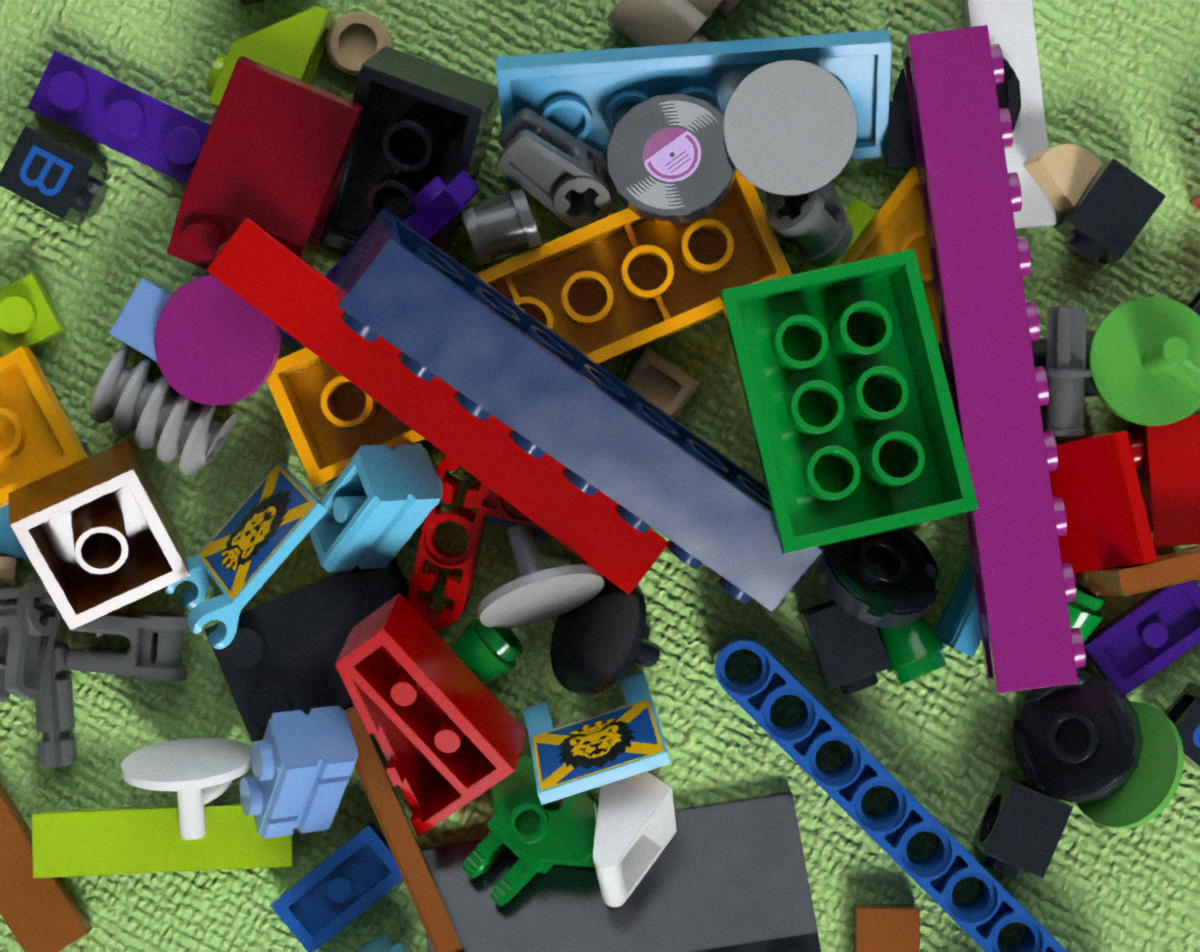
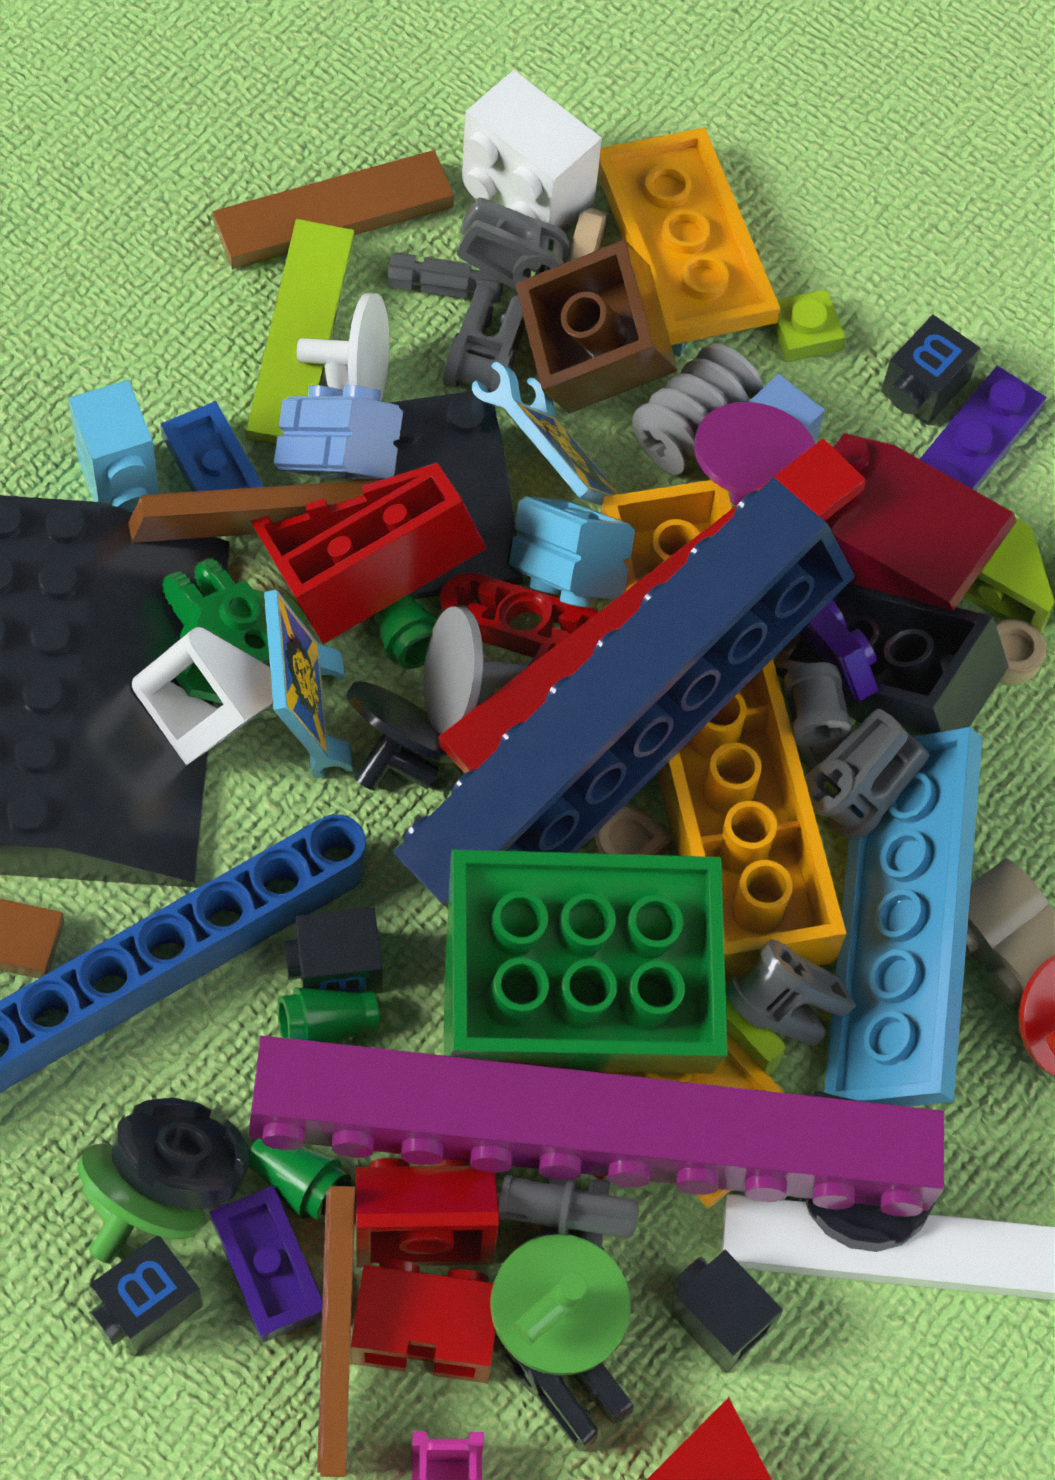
camera: 95 degrees right, 25 degrees down
black tile [607,94,737,224] -> none
light grey shield [723,60,857,196] -> none
black tile [814,527,939,629] -> none
black brick [972,772,1073,880] -> none
tan tile [1023,144,1102,211] -> none

